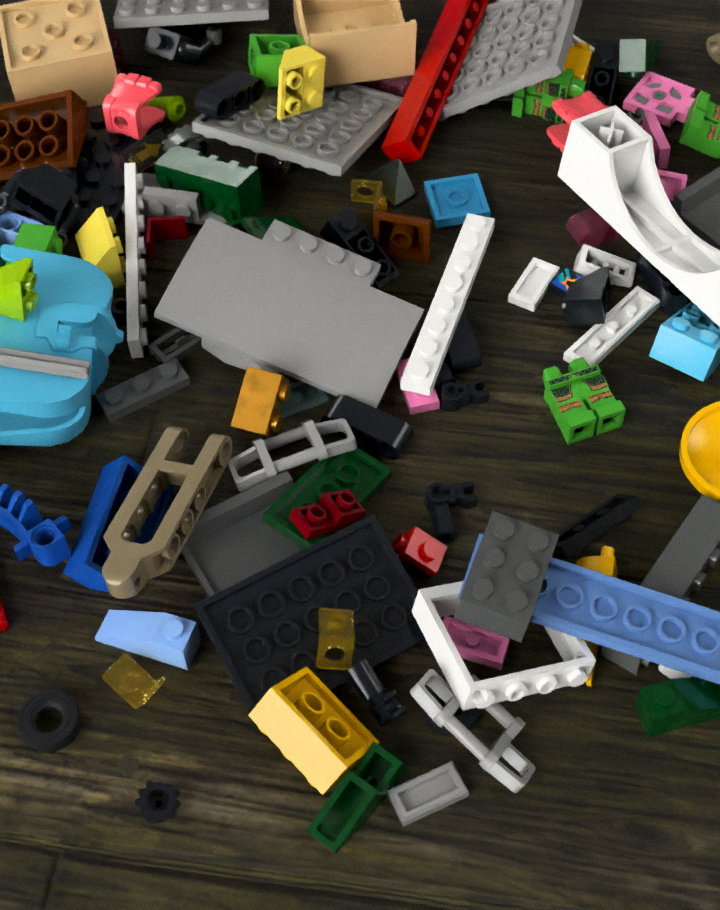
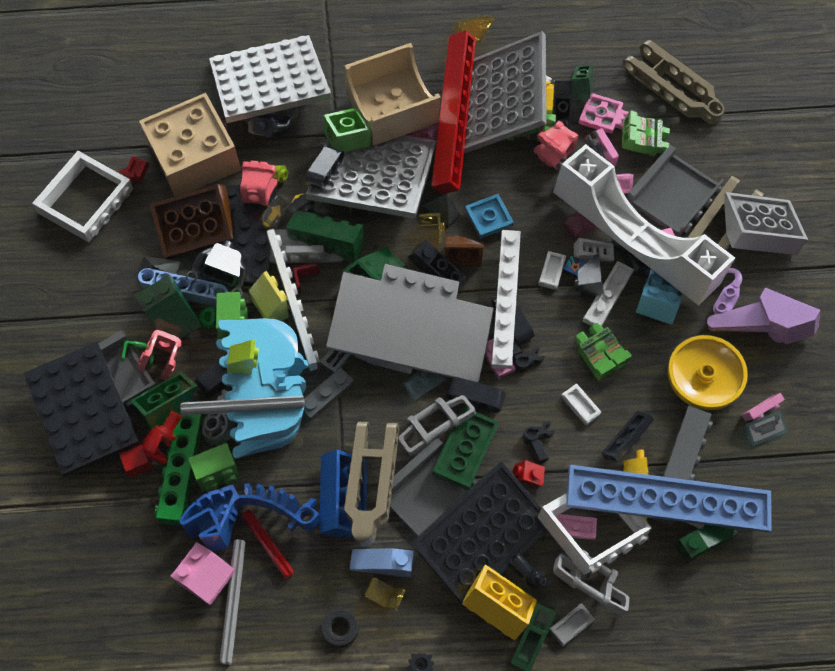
camera: 15 degrees left, 10 degrees up
pearl gold brick [231,366,291,438] -> none
light yellow slope [277,44,326,120] -> none
dark red slope [289,488,366,540] -> none
clear yellow bracket [316,608,355,670] -> none
dark grey brick [454,511,559,643] -> none
none -> white tile [561,384,602,426]

